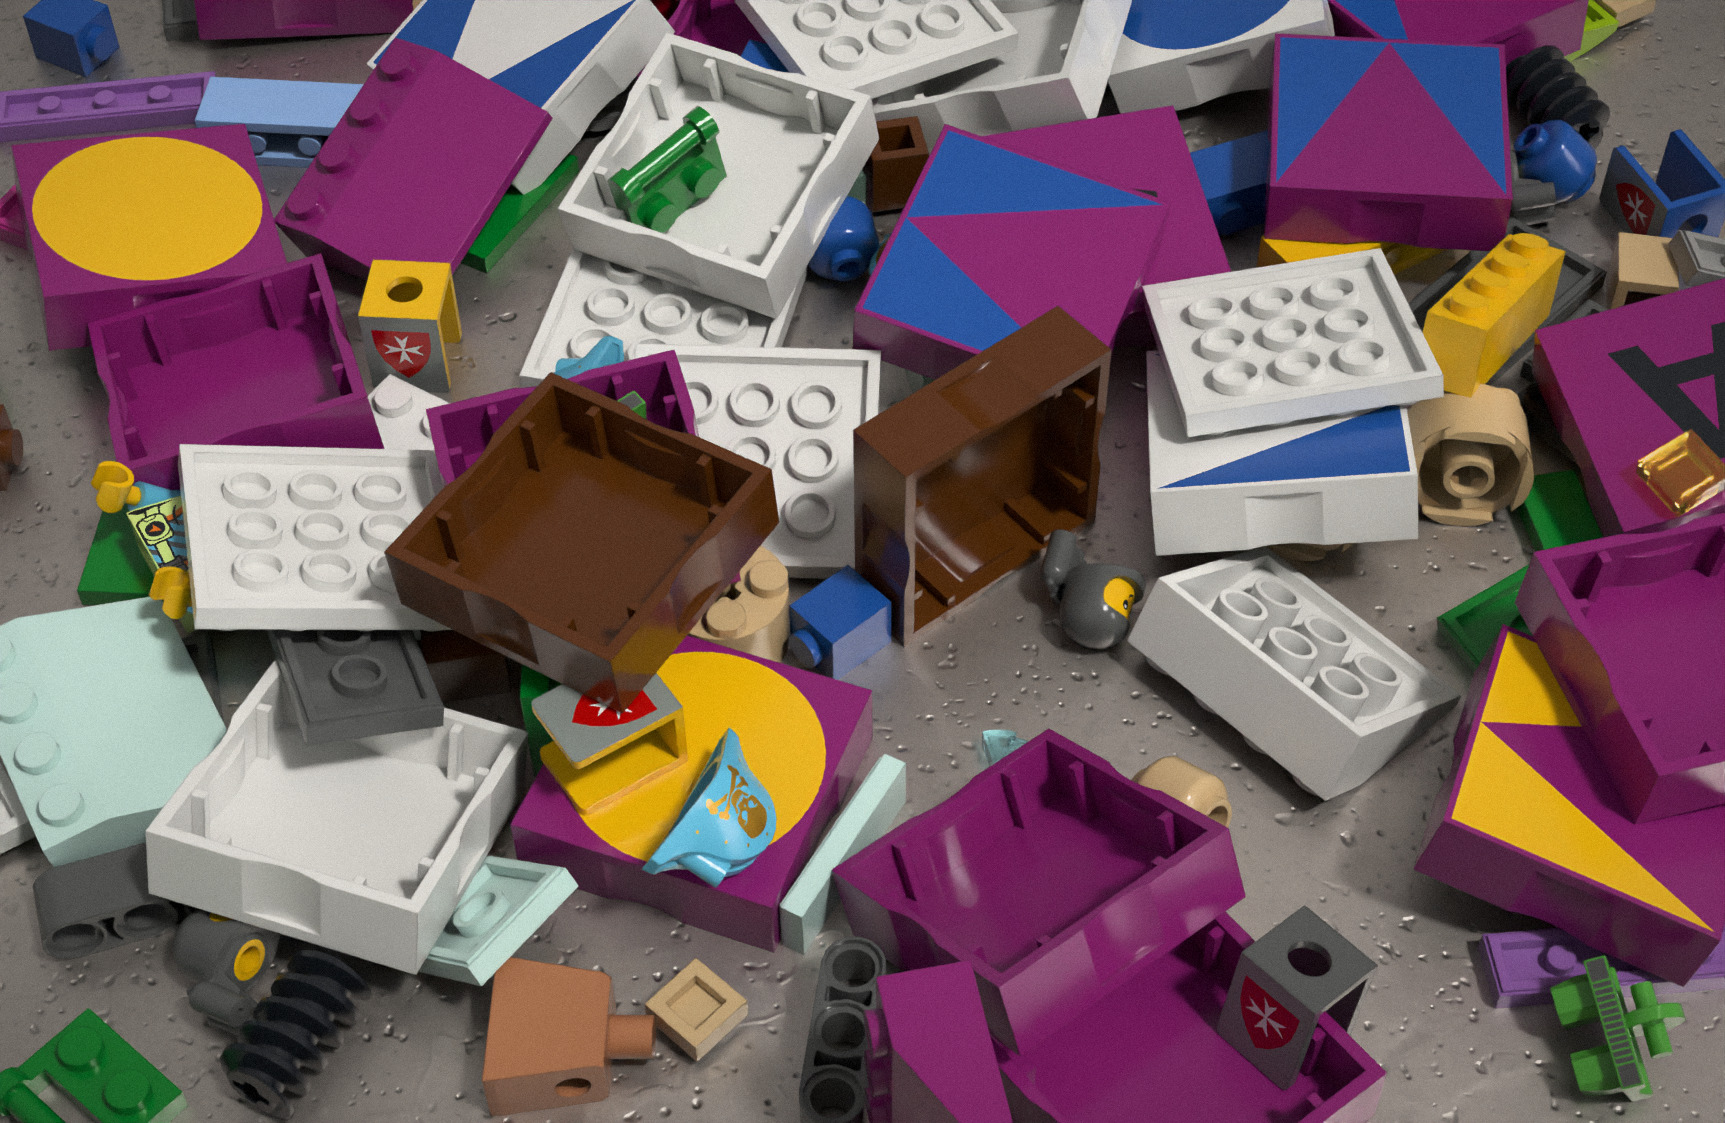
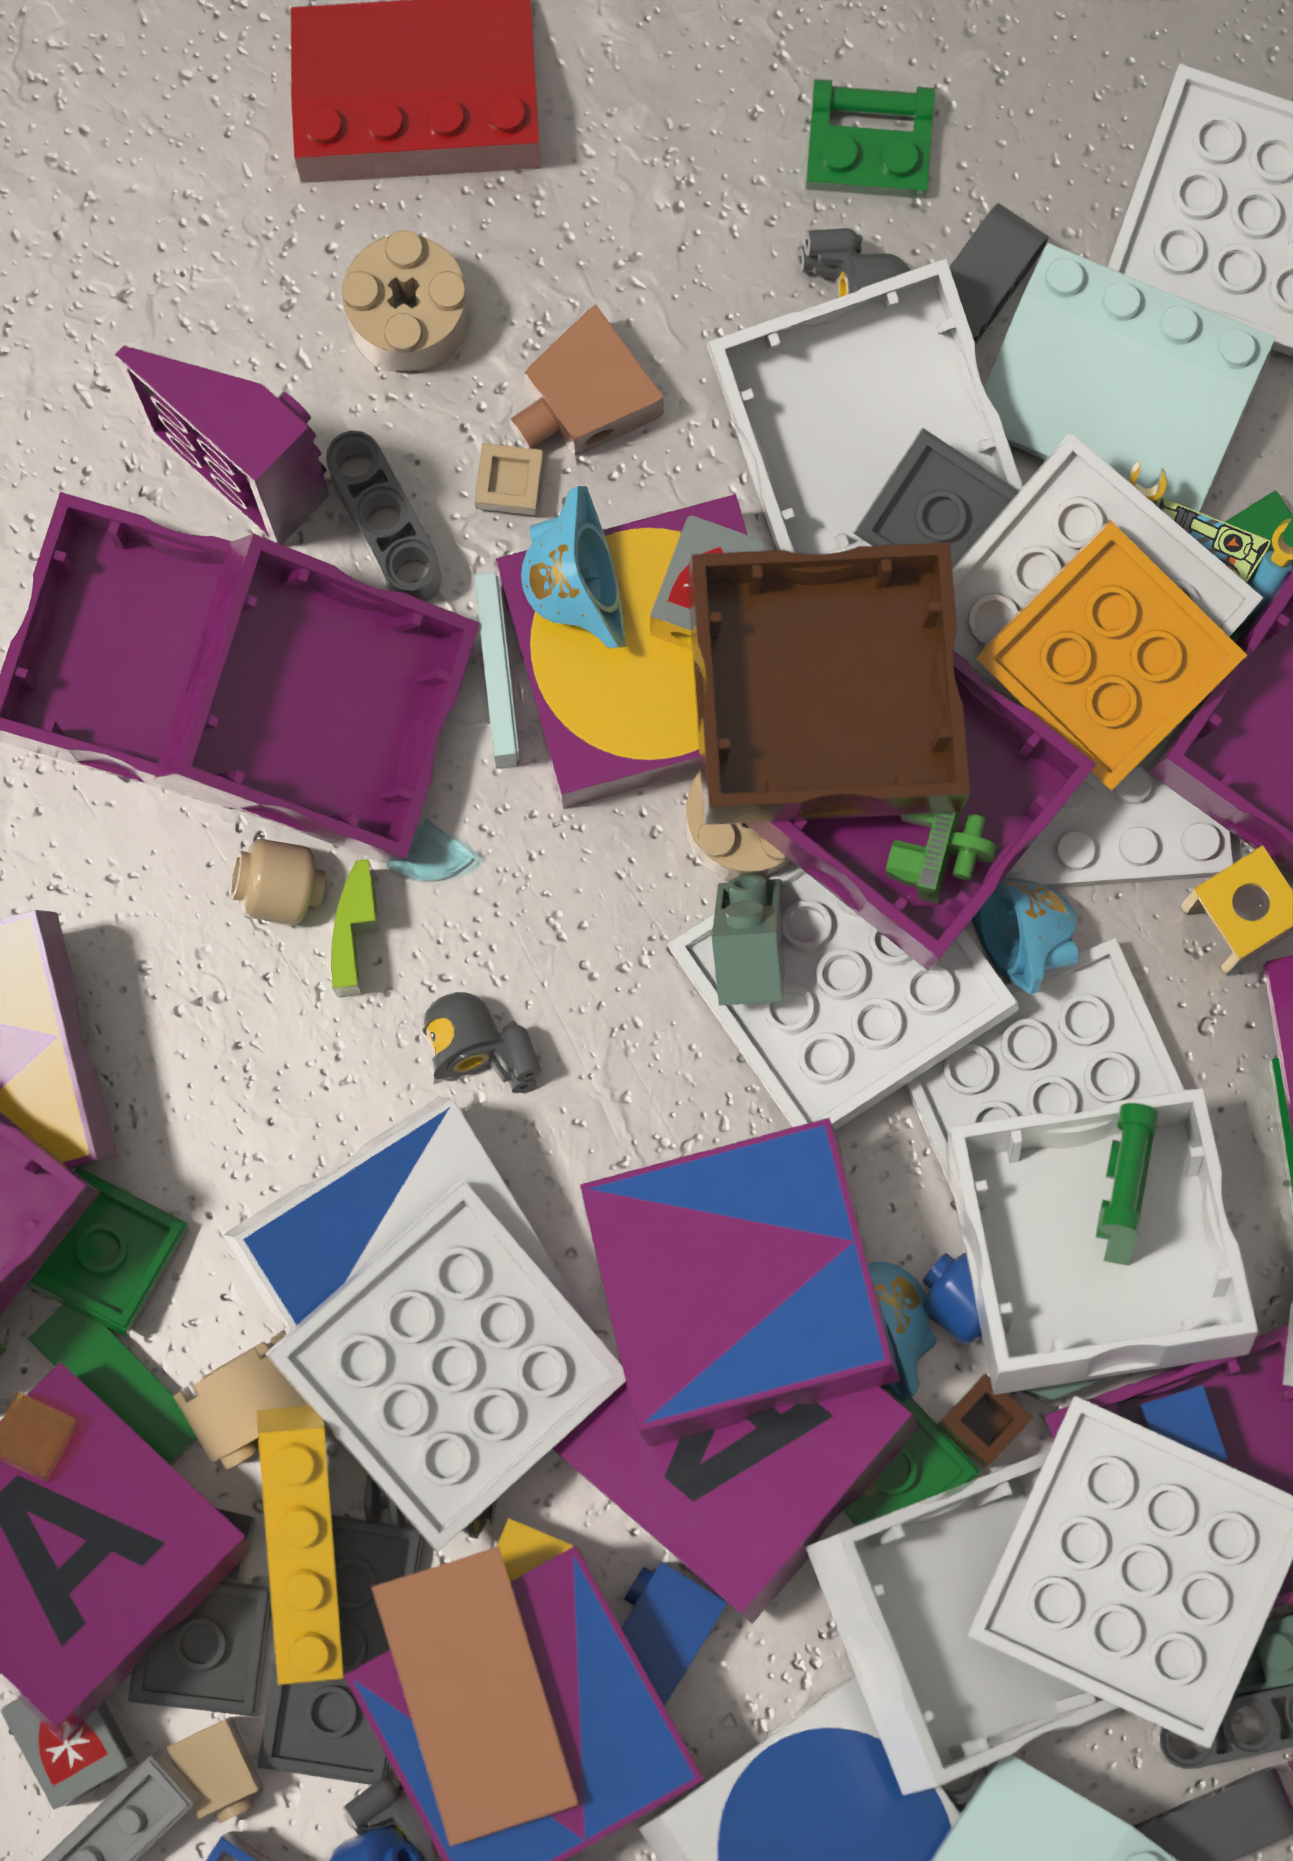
camera: 145 degrees right, 30 degrees up
black piece [220,950,373,1120] -> none
light aqua tile [418,856,578,986] -> none
blue brick [789,565,891,680] -> none
reddish brown tile [853,306,1112,647] -> none
white slope [1127,546,1462,801] -> none
piece [1216,905,1378,1090] -> none
none -> lime slope [331,859,380,998]
none -> nougat tile [372,1546,578,1846]
none -> sand green slope [712,875,785,1006]
none -> light orange plate [975,520,1247,791]

